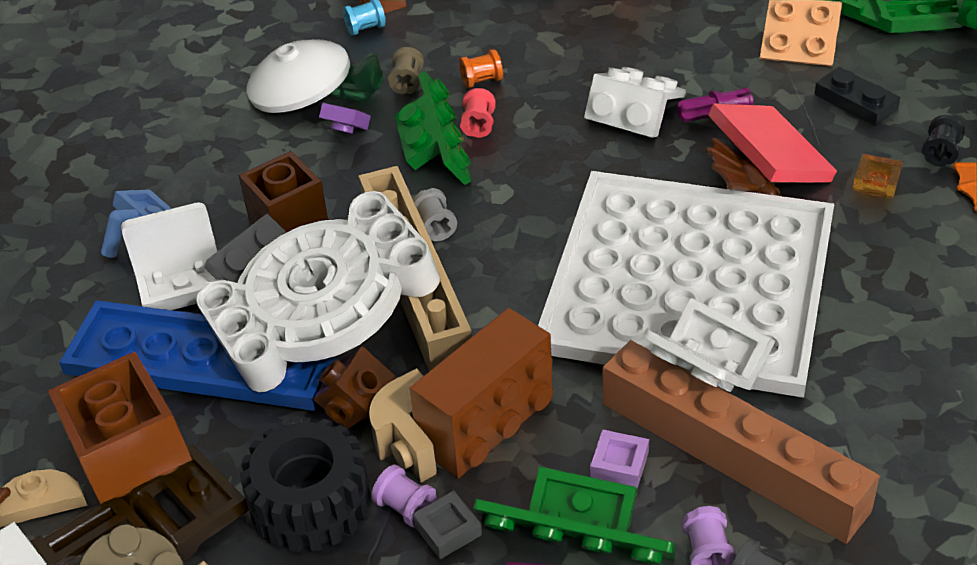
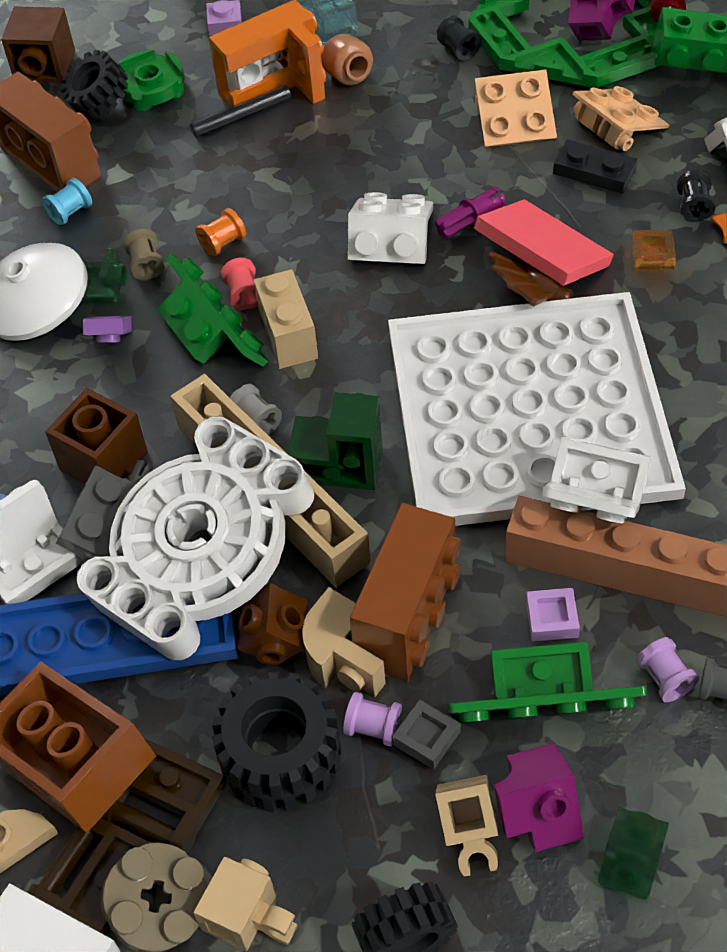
camera: 20 degrees left, 10 degrees up
none -> tan brick [253,269,318,369]
none -> dark green brick [287,392,383,490]
none -> light nougat hinge [572,86,669,151]

